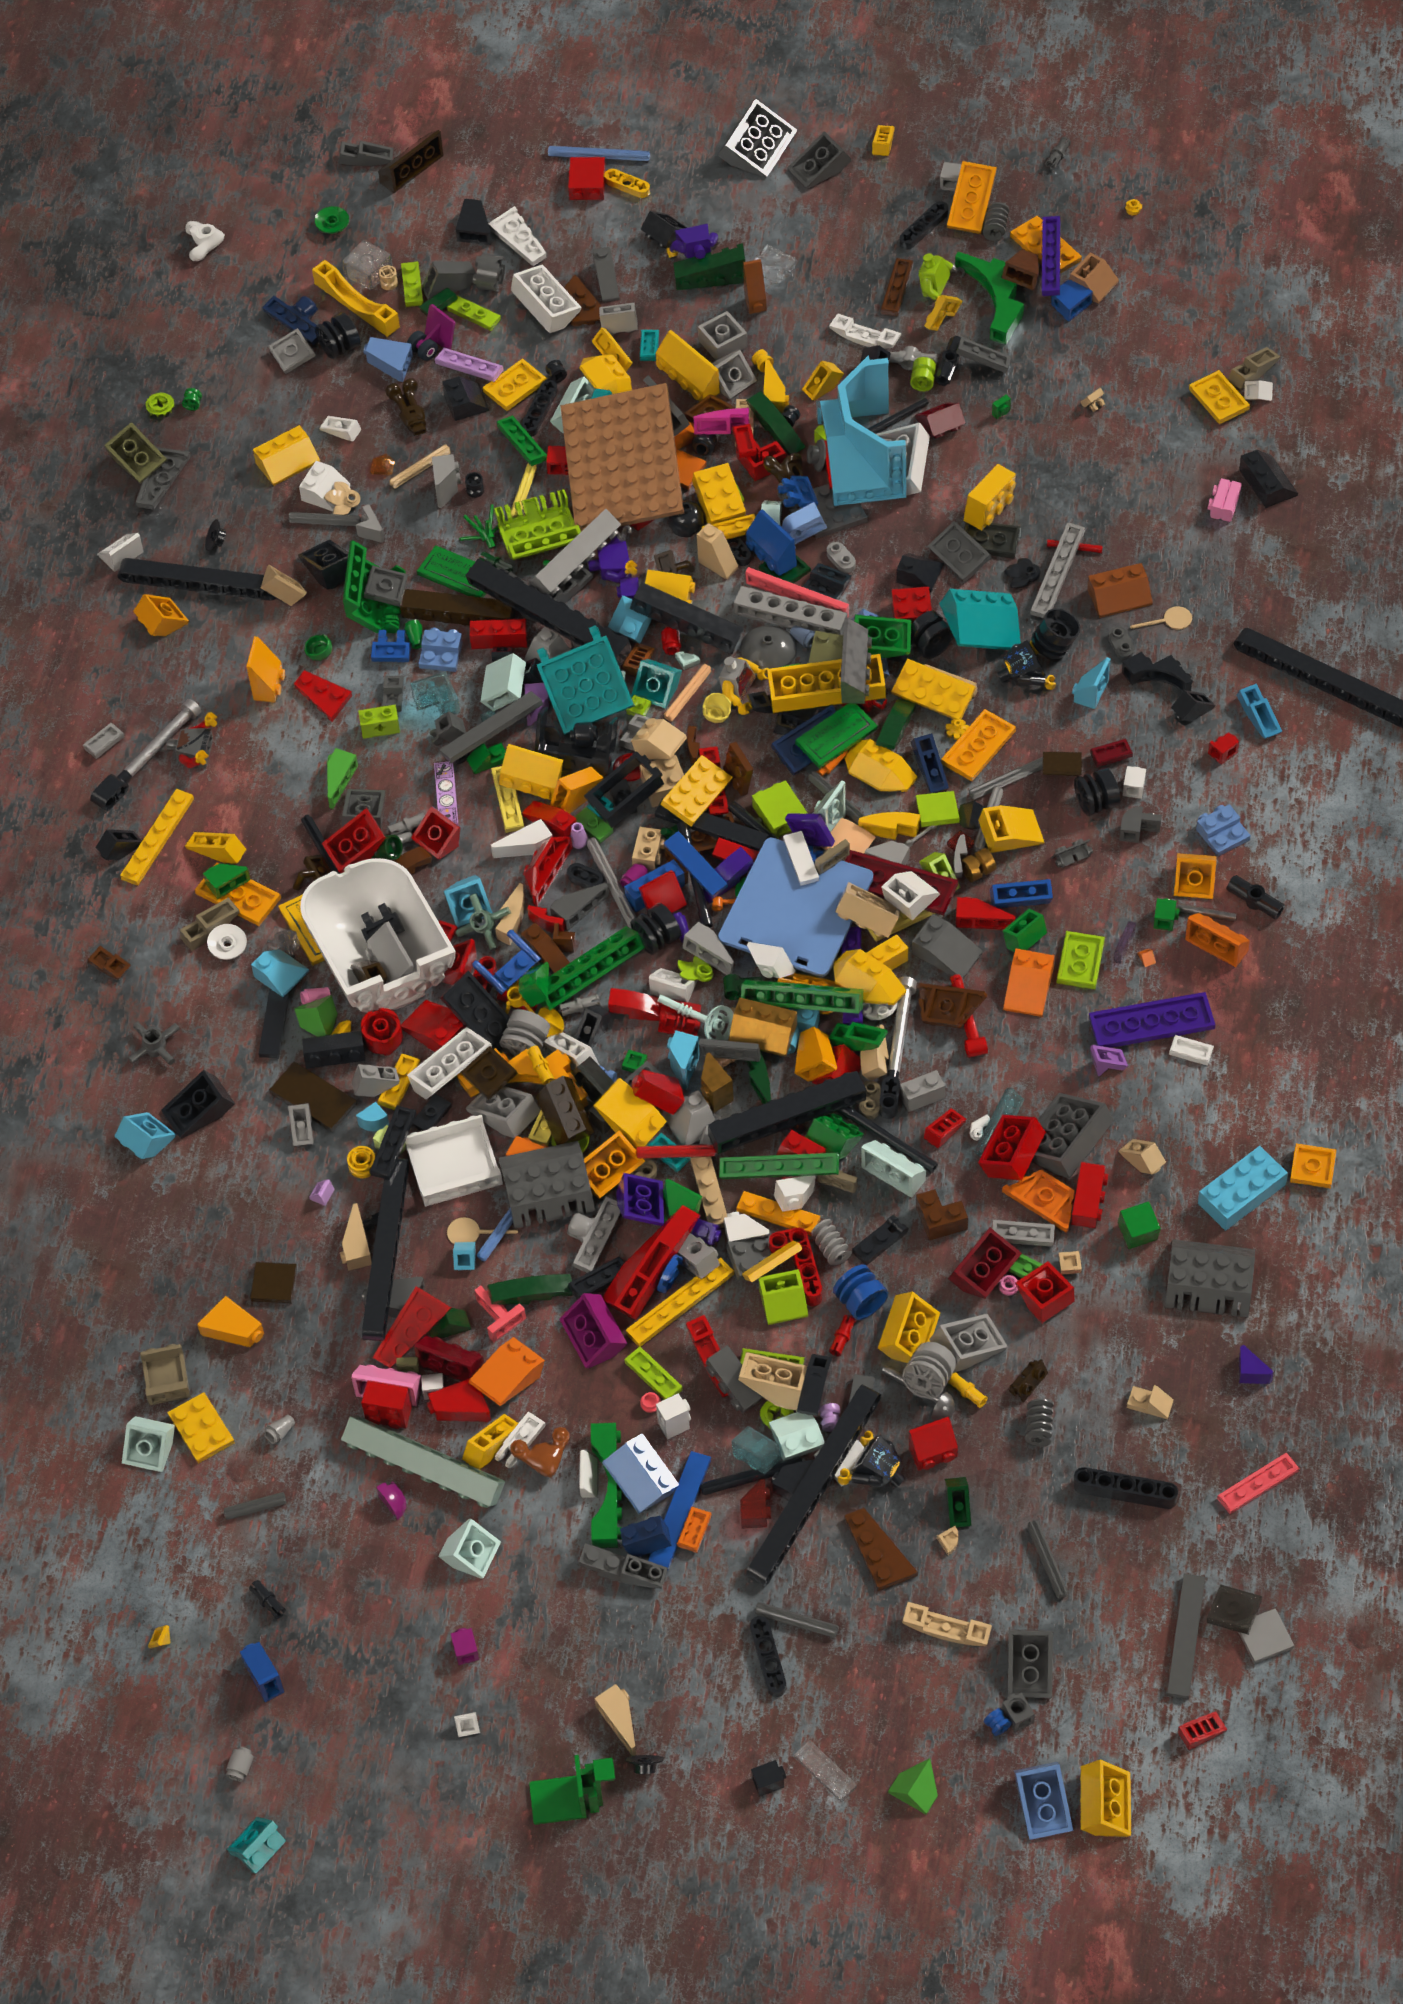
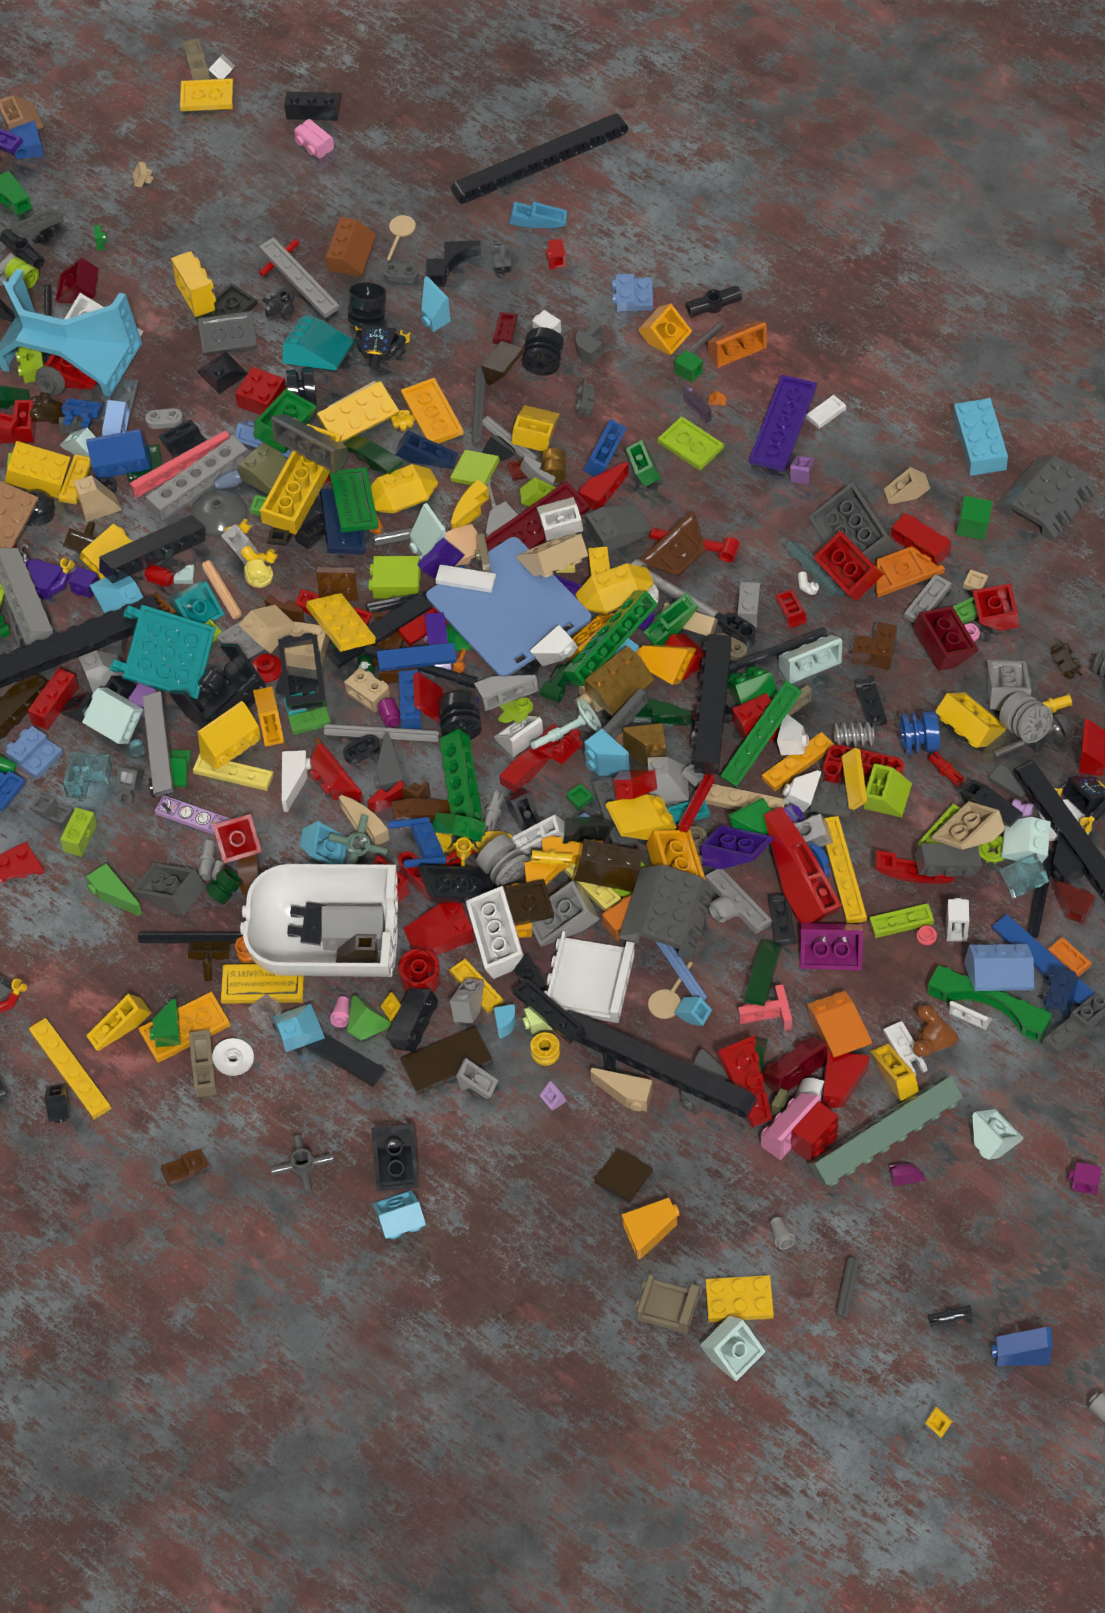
camera: 60 degrees left, 0 degrees up
red slope [322,808,386,874] -> none
red slope [521,801,577,837] -> none
lavender cone [570,822,588,849] -> none
orange slope [1003,948,1055,1017] -> none
light orange plate [1290,1143,1336,1189] -> none

